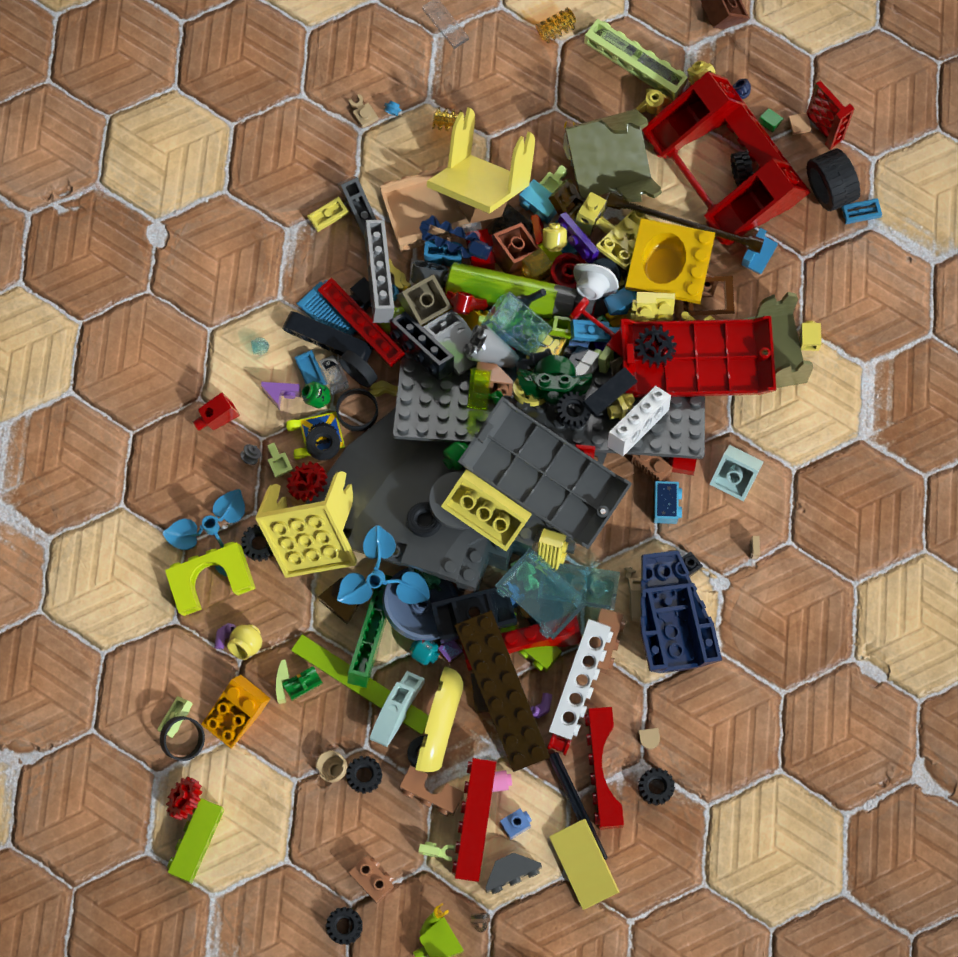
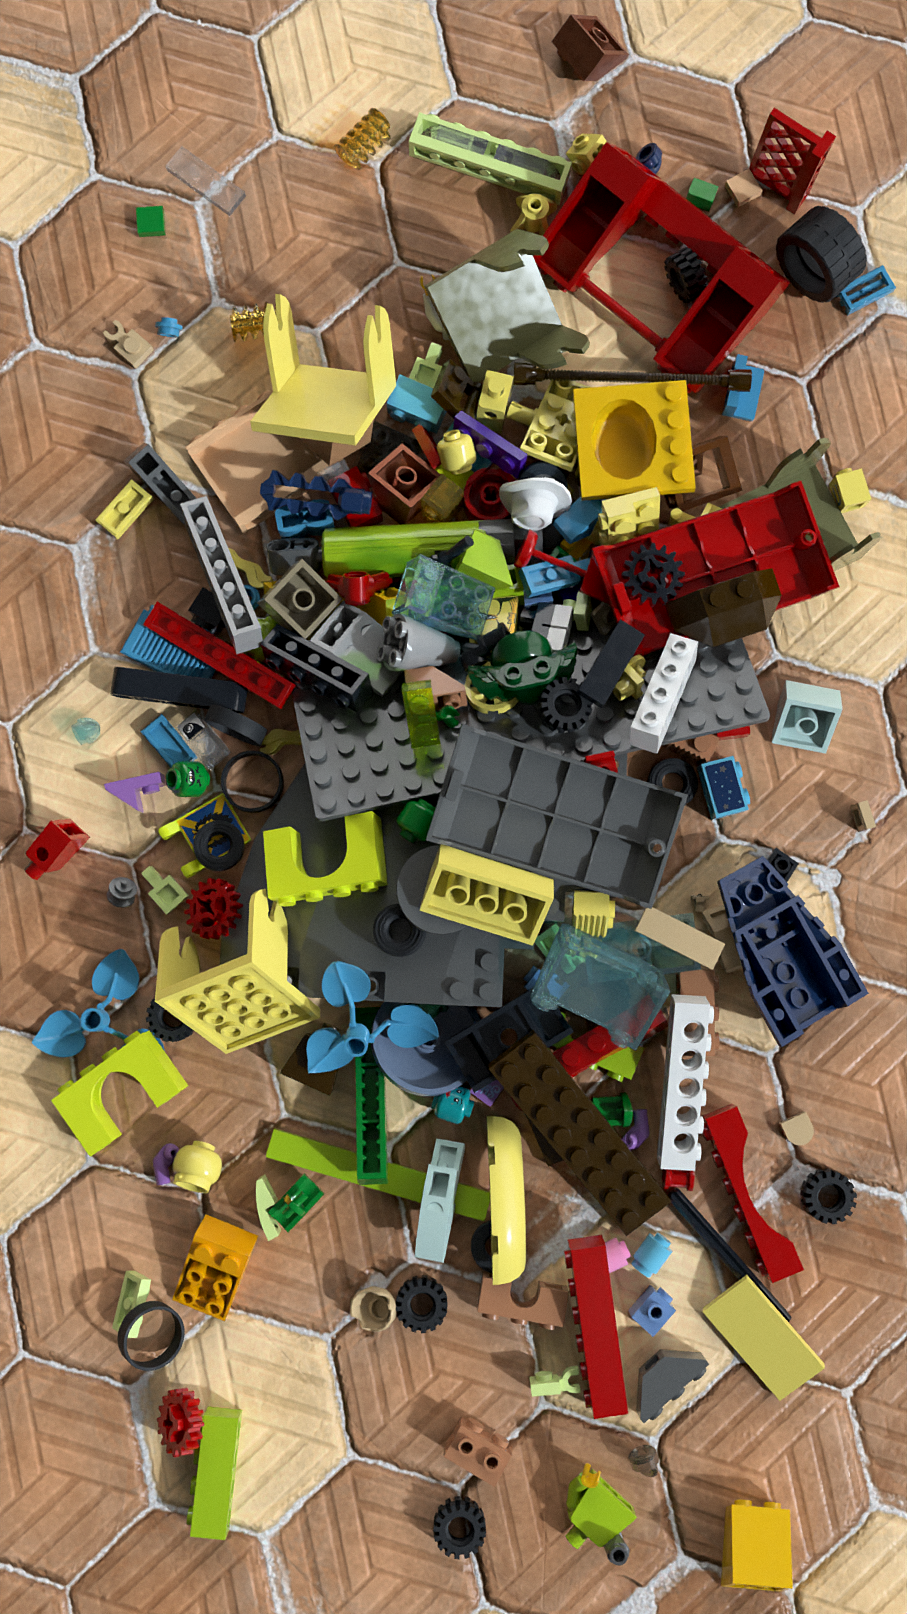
camera: 20 degrees left, 10 degrees up
none -> green tile [136,206,166,237]
none -> neon yellow arch [263,811,388,907]
none -> lime slope [450,529,514,592]
none -> green tile [592,1092,633,1127]
none -> medium azure brick [631,1232,673,1278]
none -> tan tile [634,907,725,970]
none -> black tyre [647,758,698,805]
none -> dark brown wedge [665,568,781,648]

